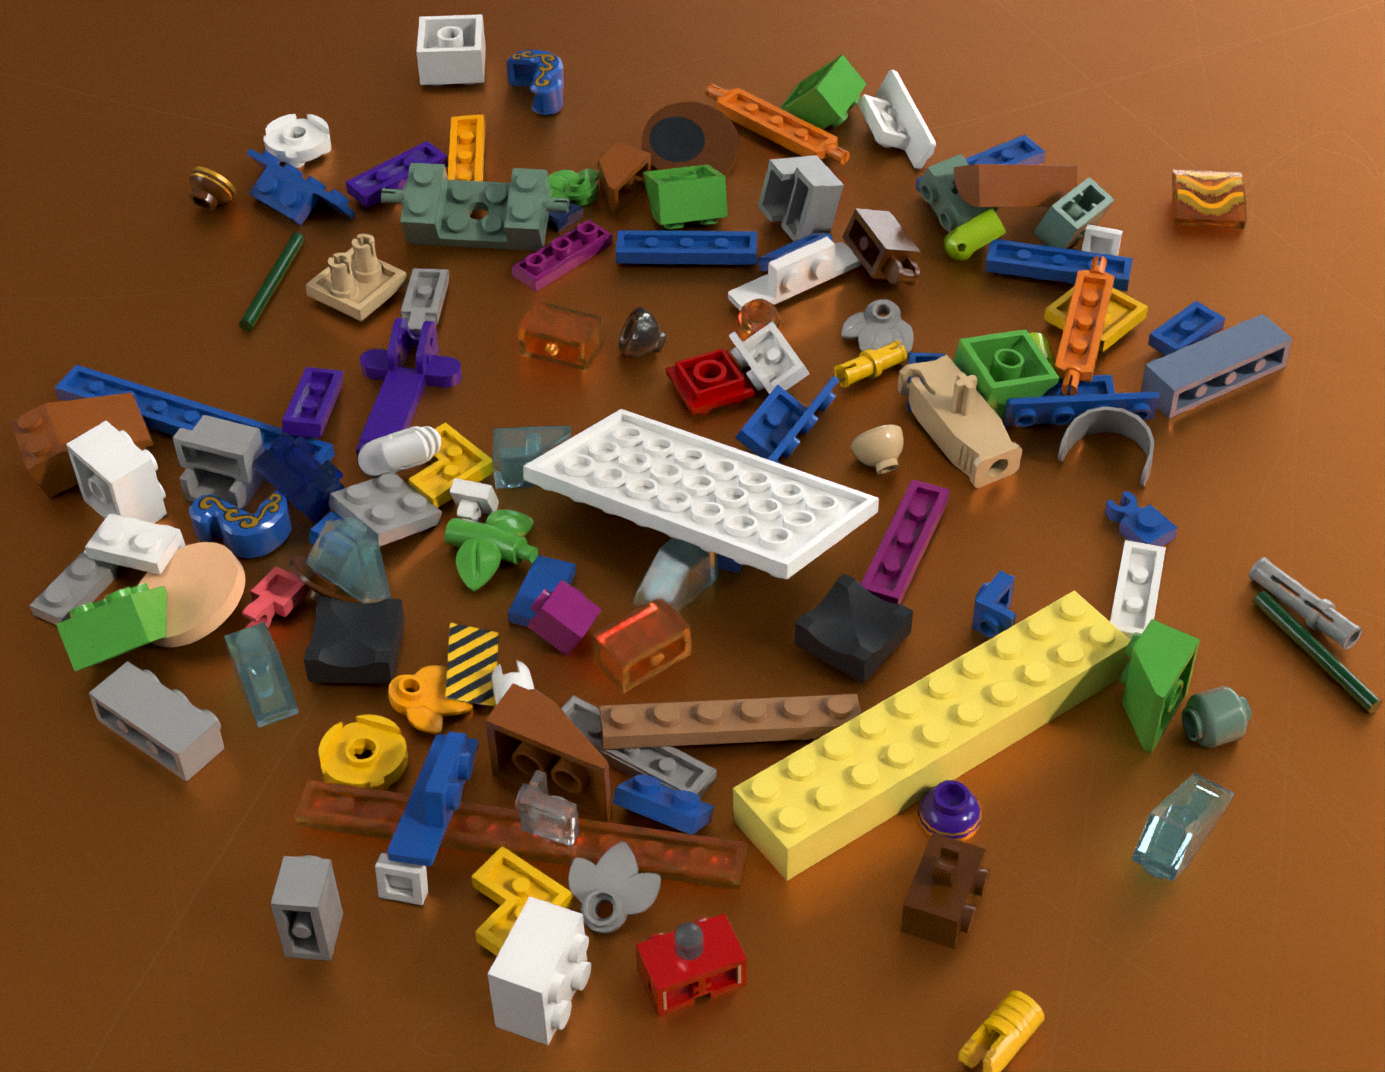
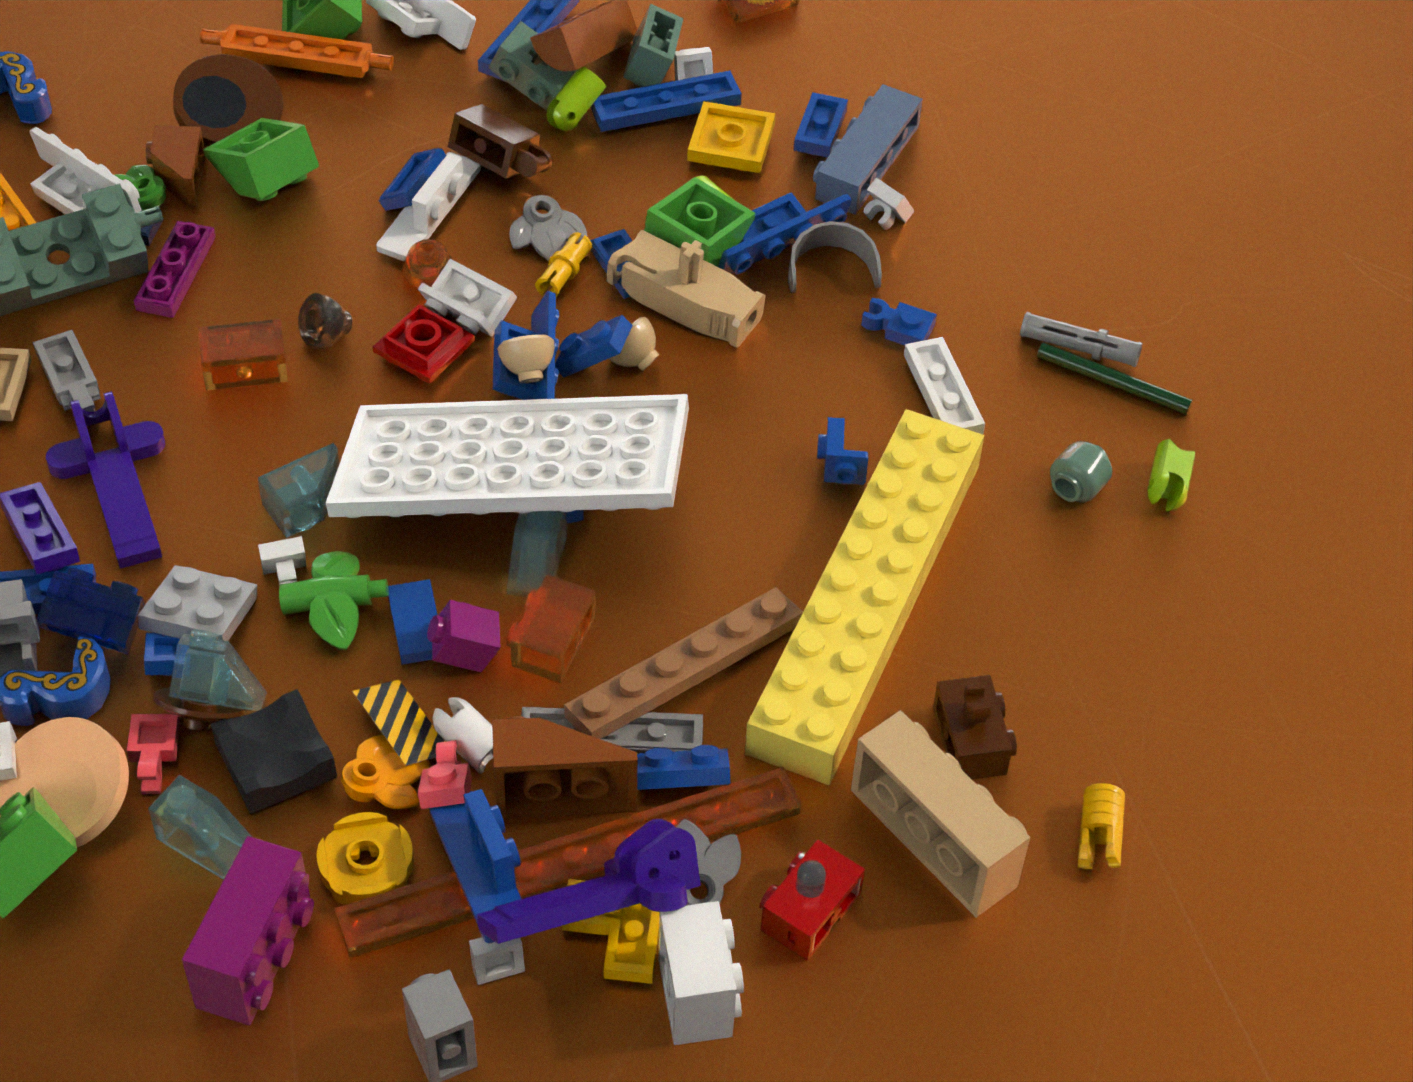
camera: 35 degrees left, 5 degrees up
light grey brick [89,661,225,782] -> none
white arm [358,426,441,477] -> none
yellow plate [408,422,495,508] -> none
clear bracket [515,770,579,846] -> none
blue plate [616,230,757,265] -> none
light grey plate [758,155,844,241] -> none
black brick [794,573,913,683] -> none
magenta plate [861,479,950,604] -> none
dark purple piece [917,780,982,841] -> none
orange plate [1054,256,1114,396] -> none
bright green slope [1120,619,1200,753] -> none
clear light blue slope [1131,773,1235,881] -> none
none -> white bracket [29,127,142,214]
none -> magenta brick [182,836,314,1026]
none -> coral plate [417,740,472,809]
none -> dark purple piece [477,819,701,944]
none -> tan brick [497,335,555,383]
none -> blue plate [555,315,633,378]
none -> tan brick [851,710,1030,918]
none -> white tile [864,177,914,230]
none -> lime piece [1148,439,1195,512]

